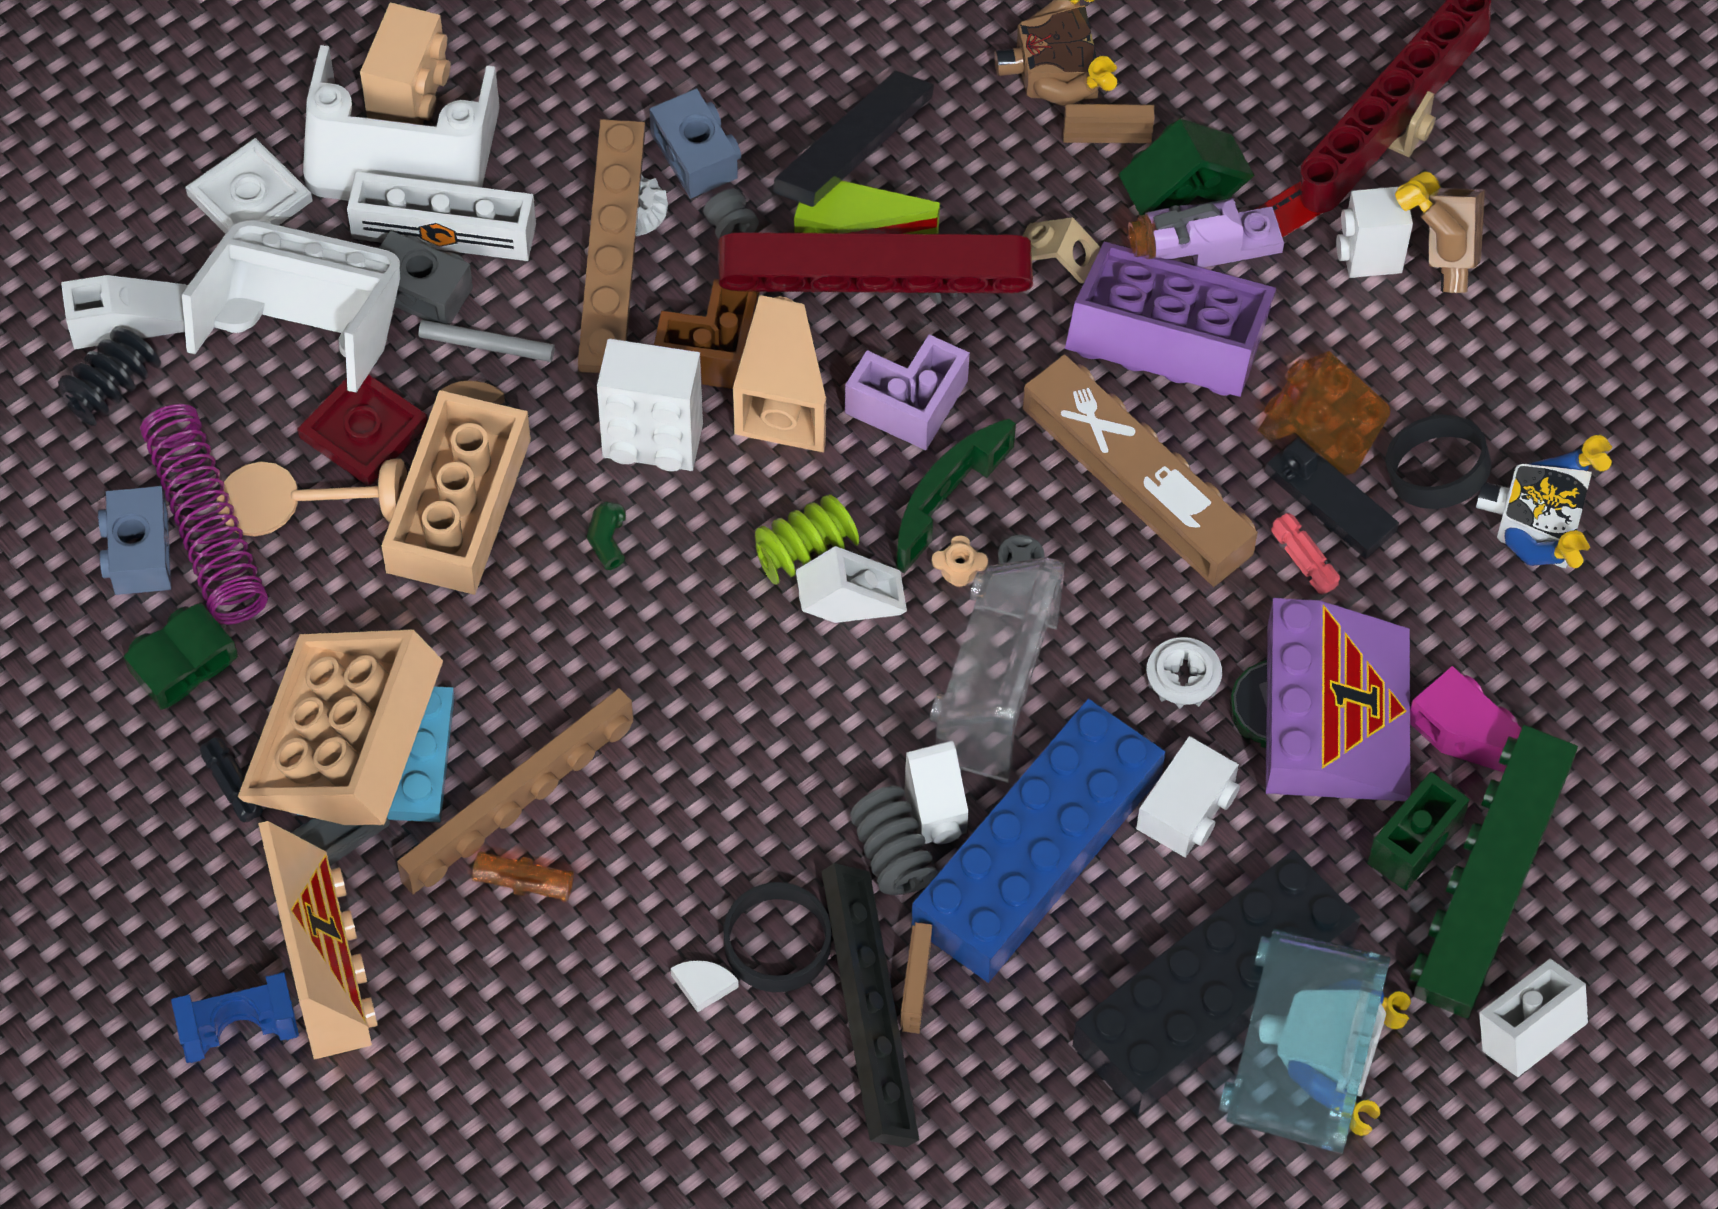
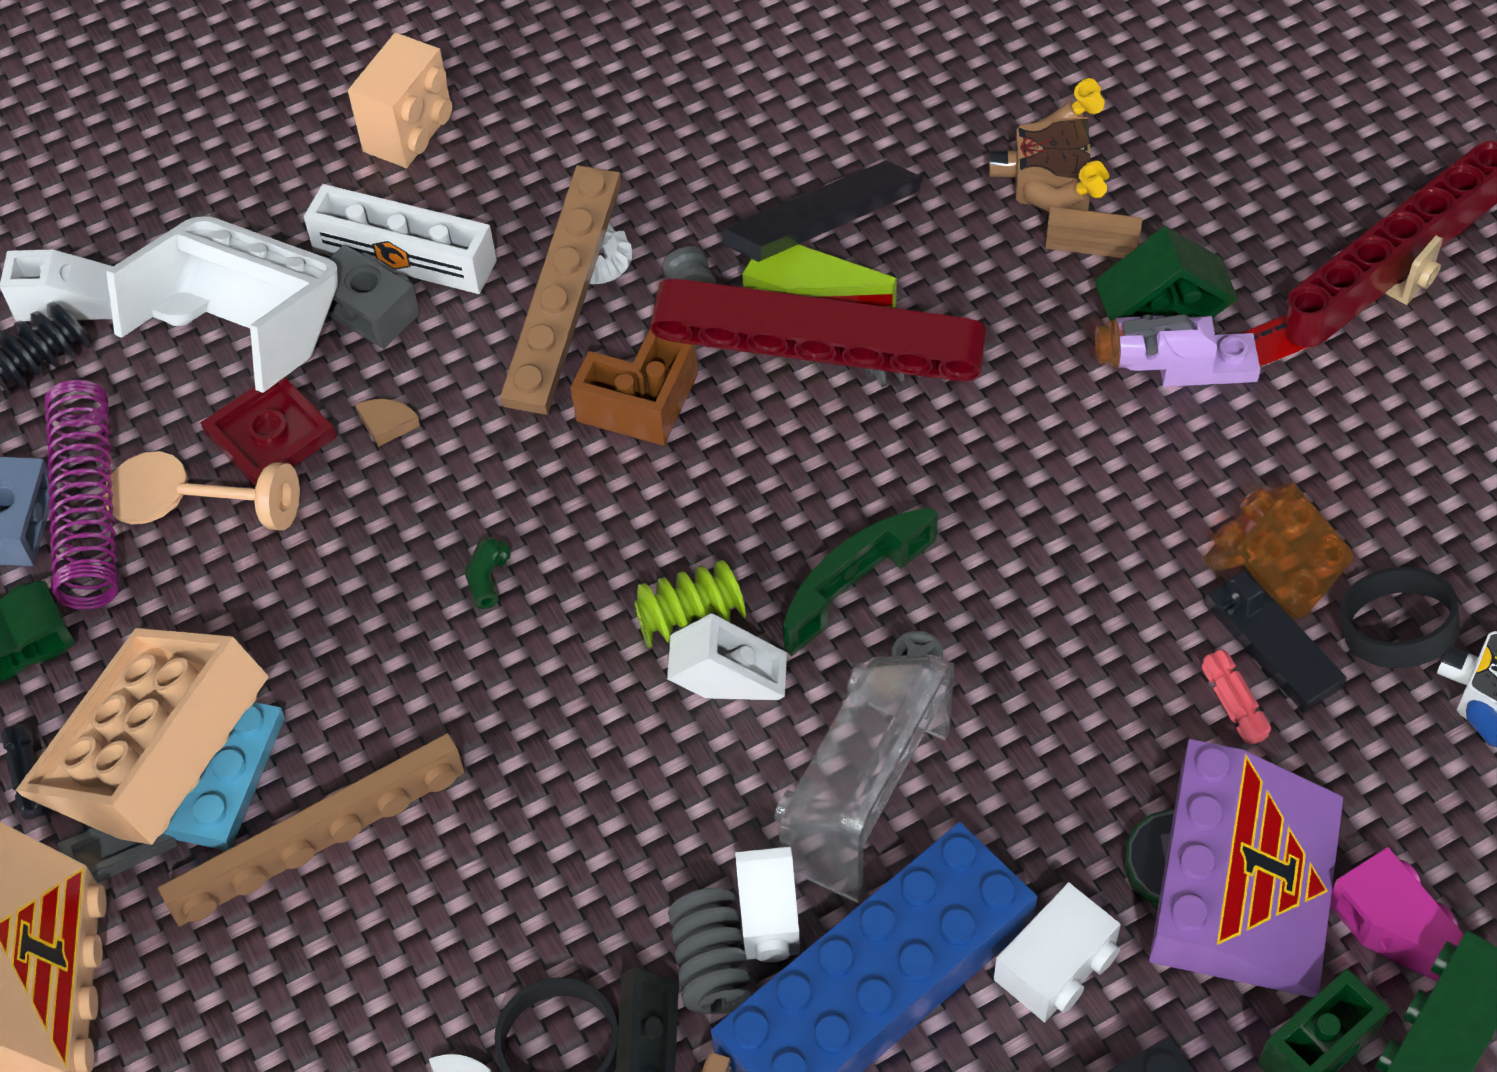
camera: 15 degrees right, 5 degrees down
white tile [186,138,312,234] -> none
white windscreen [303,45,500,201] -> none
light nougat brick [382,390,531,595] -> none
light grey bar [418,320,555,362] -> none
clear orange pin [472,851,574,902] -> none
white brick [597,339,703,471] -> none
sand blue brick [649,88,741,199] -> none
light nougat slope [733,295,826,453] -> none
lavender brick [845,334,970,450] -> none
light nougat plate [932,536,988,587] -> none
tan bracket [1023,217,1101,283] -> none
medium nougat brick [1023,354,1258,587] -> none
medium lavender slope [1065,241,1276,397] -> none
white gear [1146,637,1222,709] -> none
white brick [1336,187,1413,278] -> none
medium nougat torso [1395,172,1485,293] -> none

